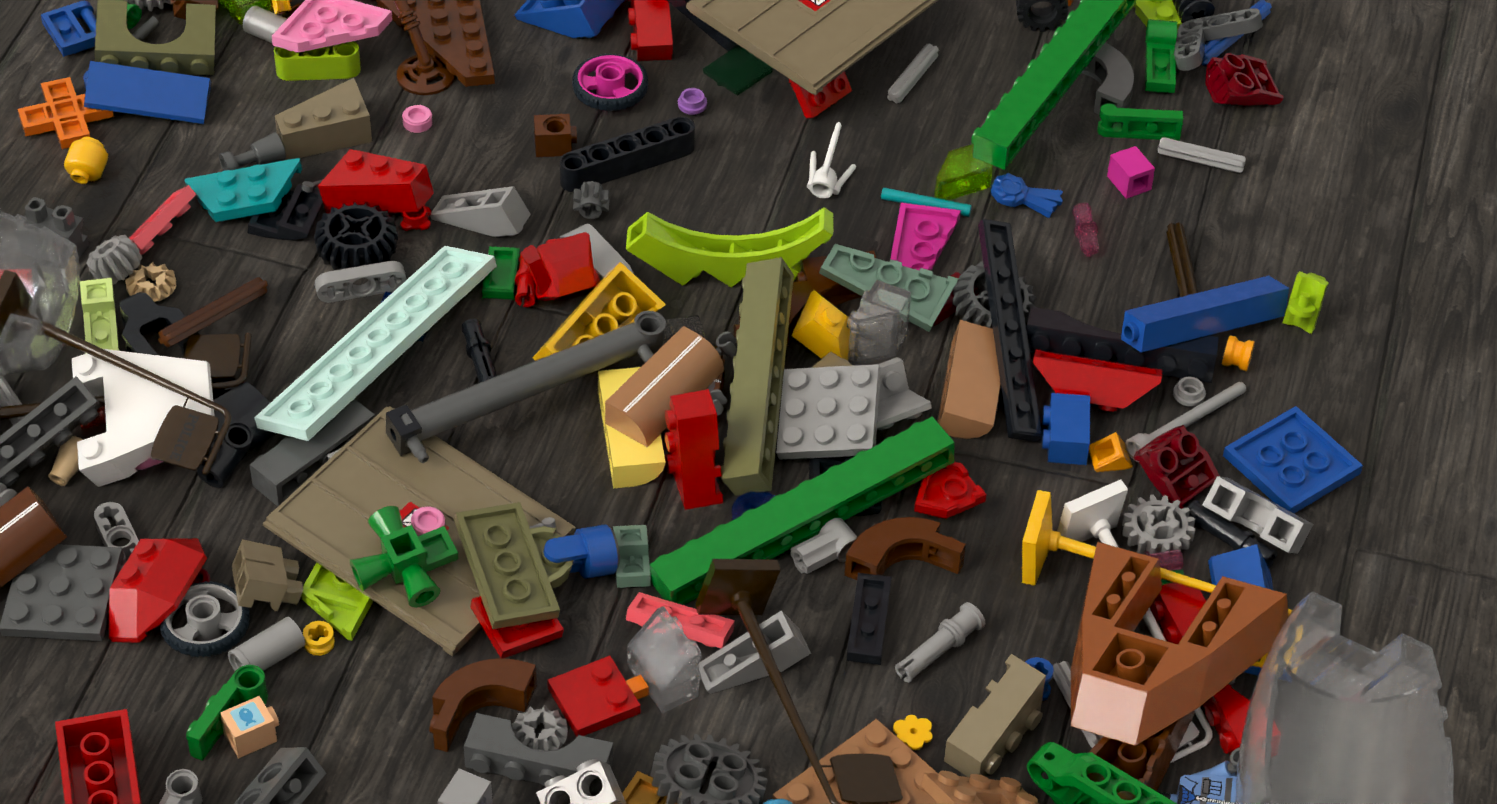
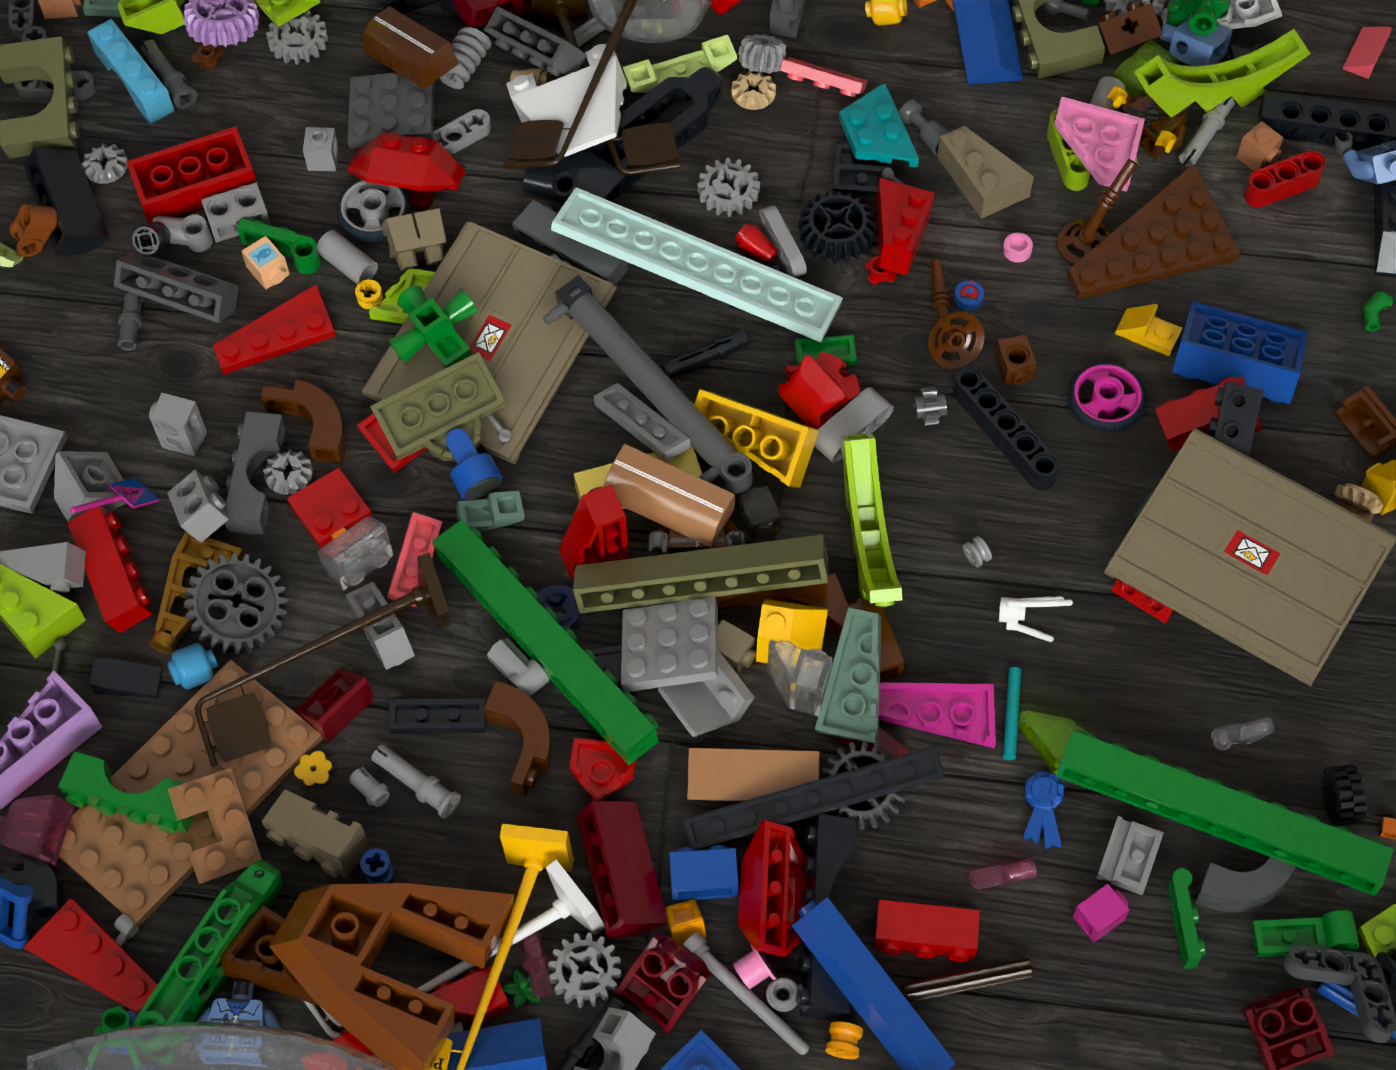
camera: 85 degrees right, 15 degrees up
reddish brown axle [158,277,268,347] -> none
bright pink tile [411,507,445,536] -> none
light grey slope [430,186,531,237] -> none
medium lavender plate [678,88,707,115] -> none
light grey axle [887,43,939,103] -> none
light grey axle [1158,137,1246,173] -> none
none -> light grey brick [201,182,271,243]
none -> red wing [213,285,336,375]
none -> dark red slope [293,668,374,743]
none -> light grey brick [303,127,339,171]
none -> light grey pin [349,767,390,807]
none -> dark red brick [576,801,668,938]
none -> light grey plate [593,383,691,462]
none -> light grey gear [698,158,760,217]
none -> bright pink piece [733,944,777,989]
none -> red cone [734,223,779,264]
none -> red brick [874,900,980,962]
none -> reddish brown dish [928,259,985,369]
none -> blue tile [954,280,984,311]
none -> light grey bush [963,536,992,568]
none -> light grey plate [1096,816,1164,895]
none -> yellow slope [1115,304,1182,357]
none -> clear arm [1211,717,1275,750]

